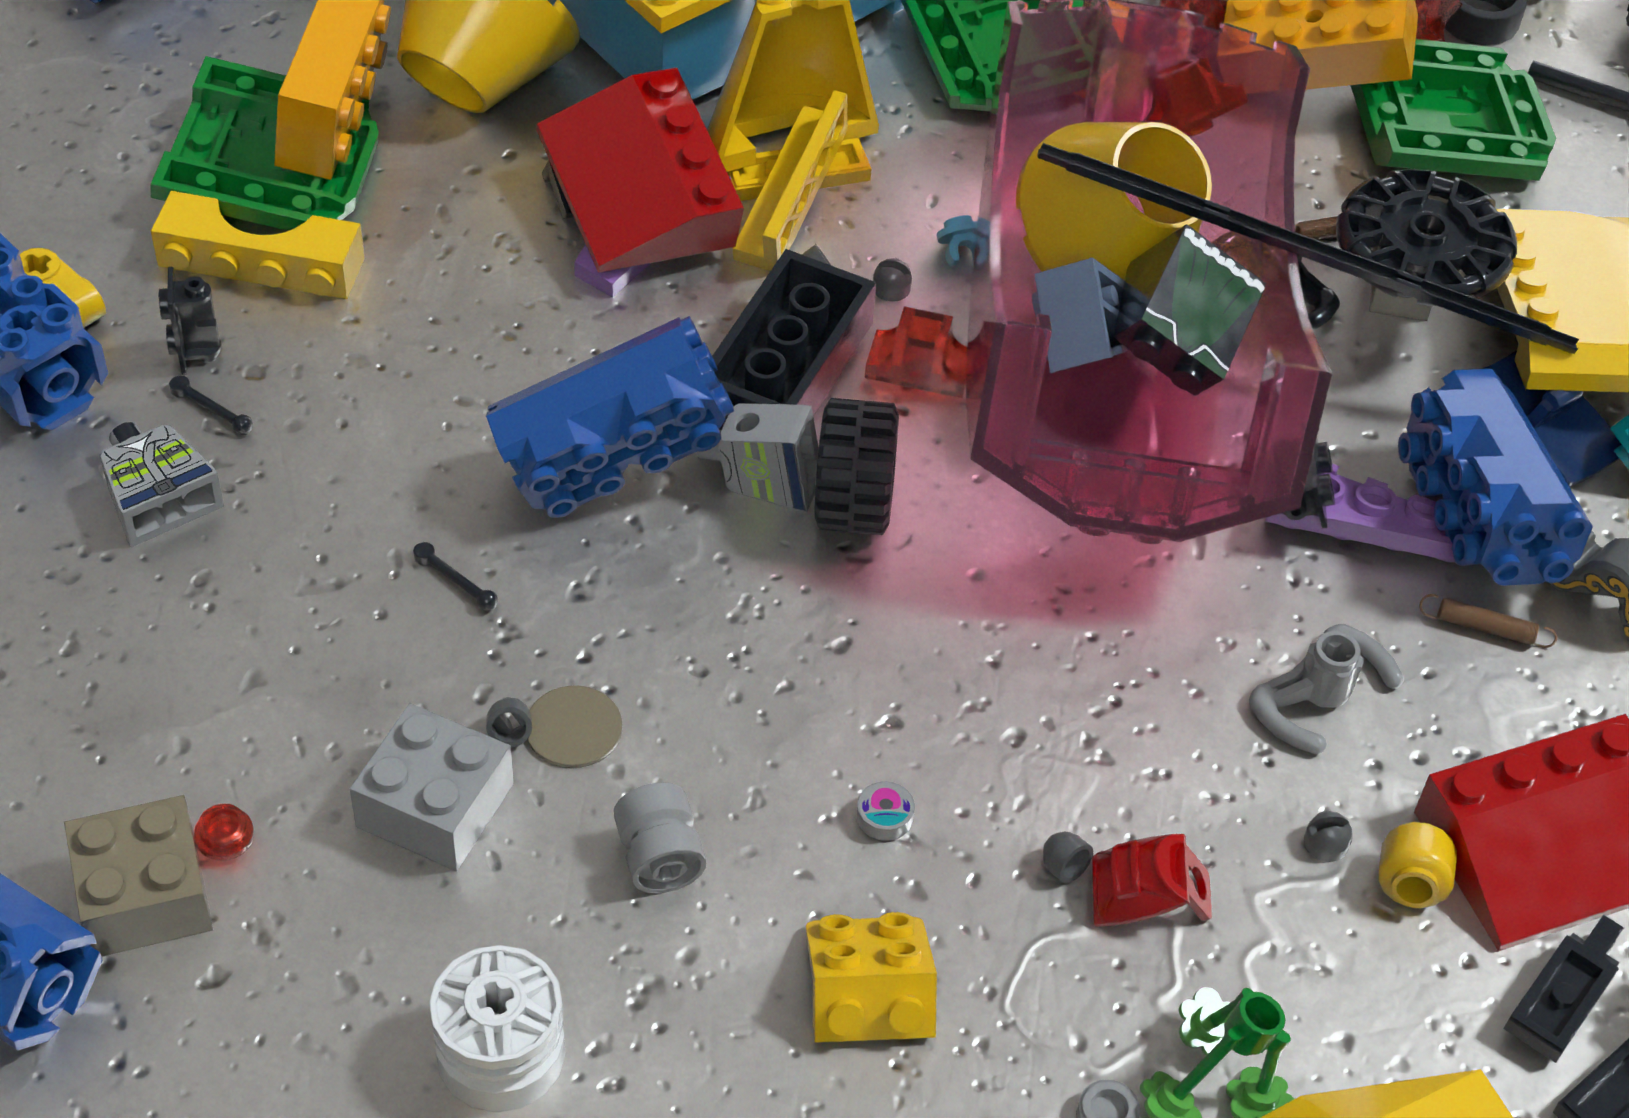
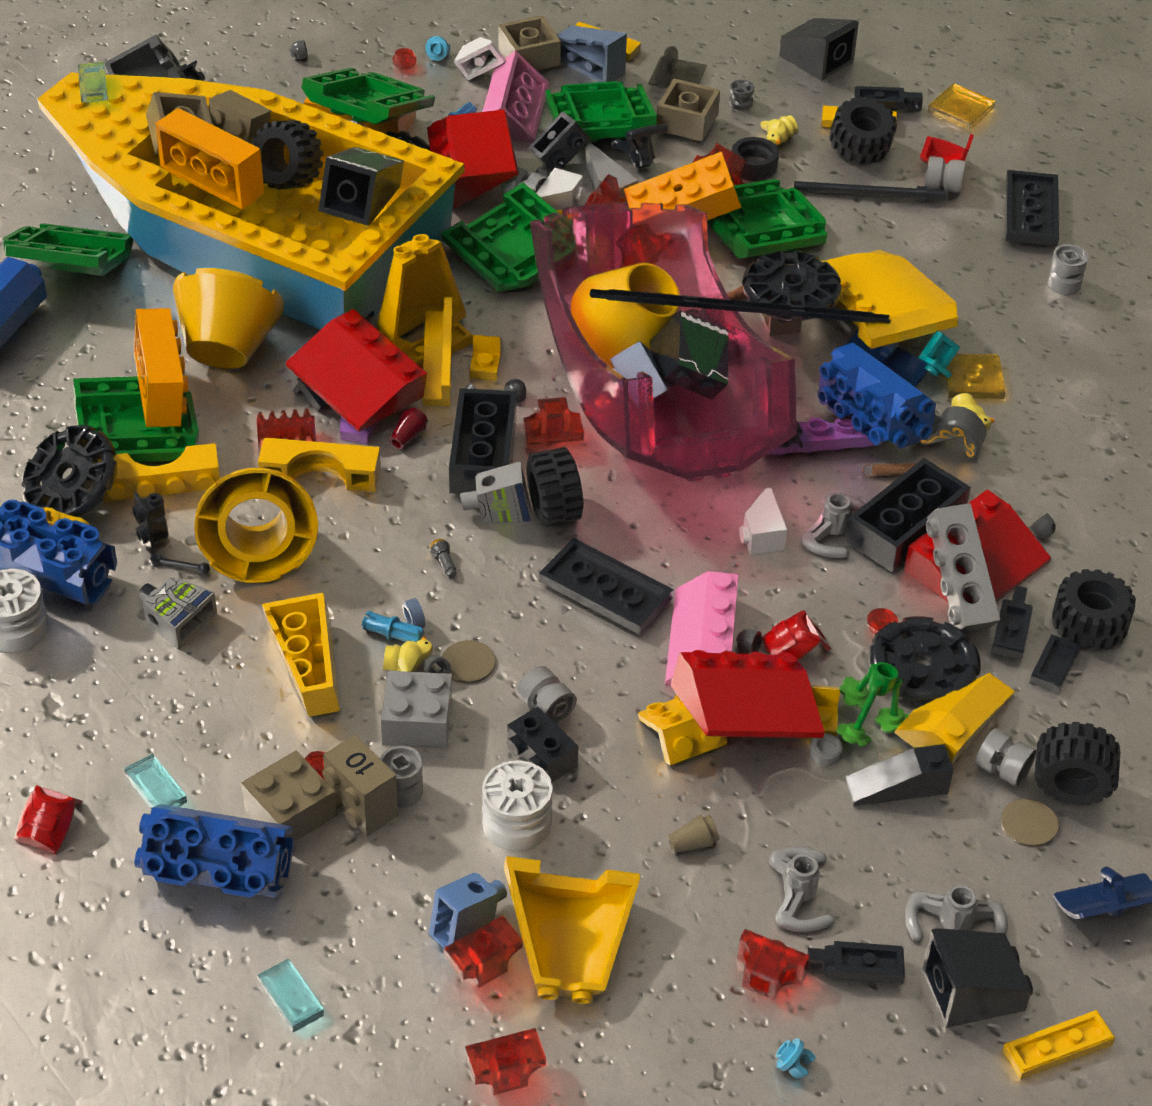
camera: 20 degrees left, 5 degrees down
black hinge [413,542,498,611] -> none
blue brick [486,316,735,518] -> none
tile [857,782,915,841] -> none
medium azure plate [936,215,985,267] -> none
dark grey hinge [1304,811,1353,862] -> none
yellow head [1378,822,1457,908] -> none
none -> black plate [21,425,117,521]
none -> yellow cone [194,468,318,583]
none -> clear red piece [256,408,316,446]
none -> yellow arch [258,438,381,492]
none -> yellow wedge [262,593,340,717]
none -> dark tan brick [322,735,398,836]
none -> dark azure axle [362,611,424,642]
none -> light grey wheel [380,745,423,808]
none -> light yellow animal [383,637,433,672]
none -> dark red cone [389,408,428,450]
none -> sand blue tile [402,598,426,628]
none -> dark grey piece [429,539,457,578]
none -> yellow slope [469,335,503,381]
none -> black brick [506,706,579,783]
none -> black plate [539,538,674,635]
none -> bright pink slope [665,571,738,686]
none -> red slope [670,650,825,738]
none -> white slope [739,488,787,555]
none -> yellow slope [811,685,840,737]
none -> black brick [846,458,971,572]
none -> clear red plate [867,608,898,635]
none -> black plate [868,616,981,706]
none -> light grey brick [926,503,1000,632]

